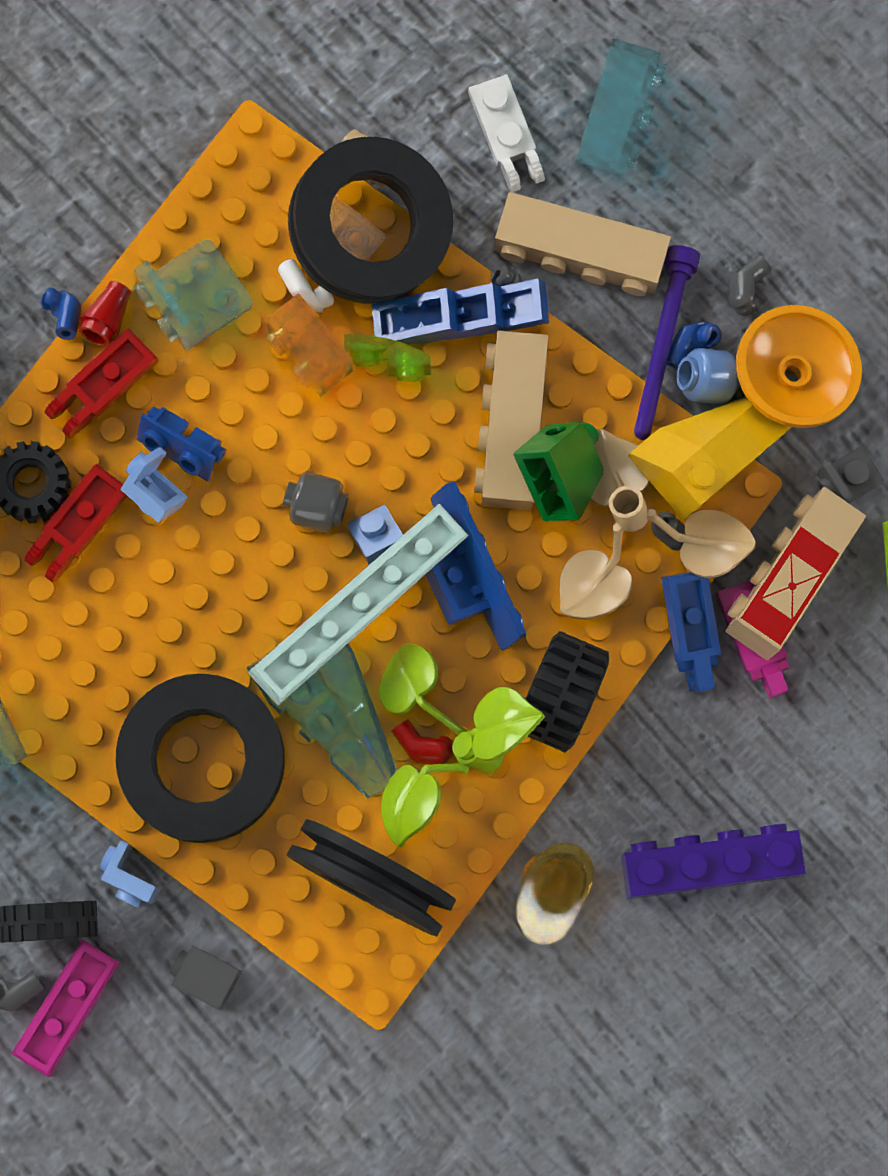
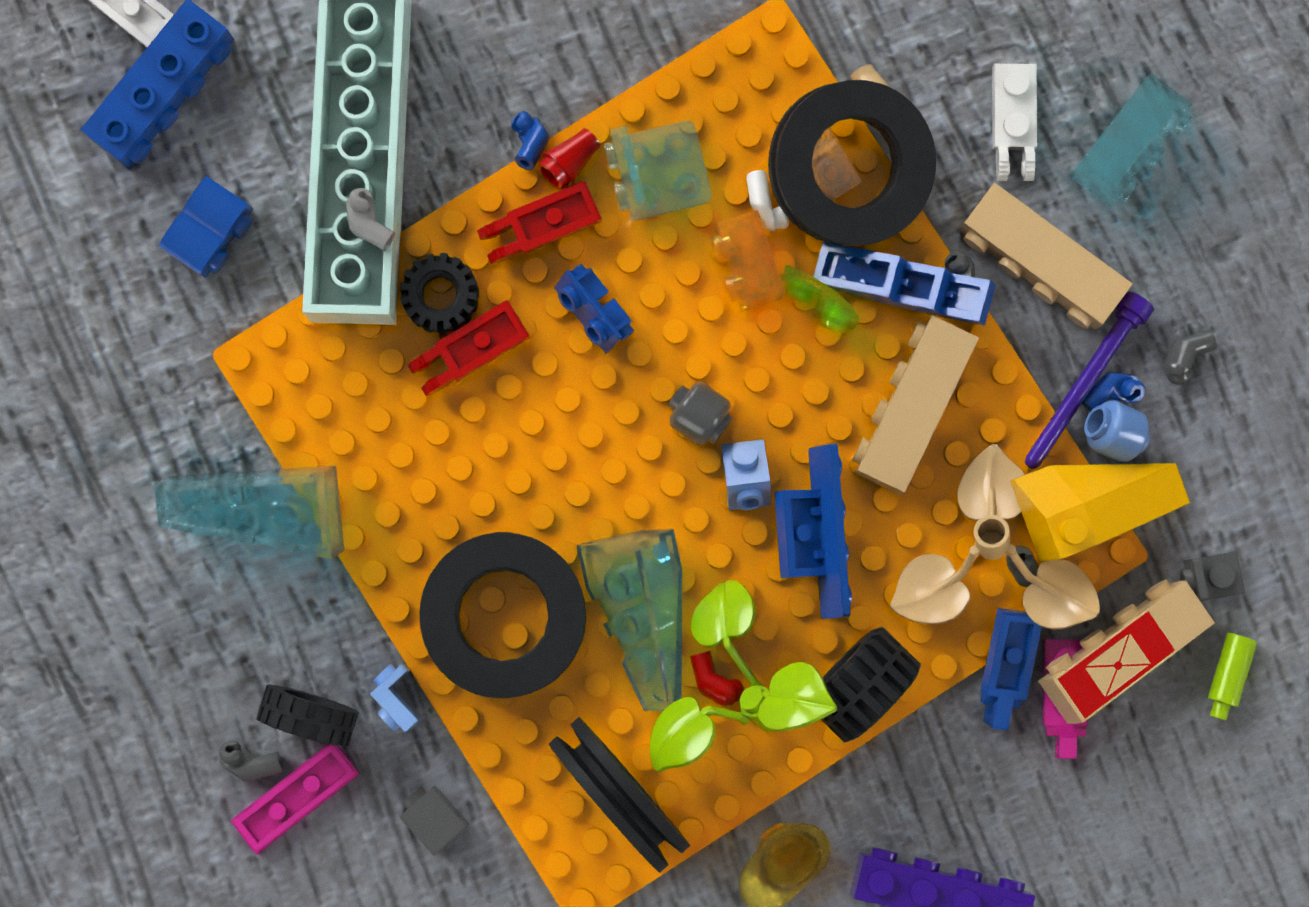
camera: 20 degrees right, 5 degrees up
light blue bracket [120,447,188,523] -> none
light aqua tile [248,504,469,706] -> none
green torso [513,422,603,522] -> none
light orange dish [736,305,862,428] -> none

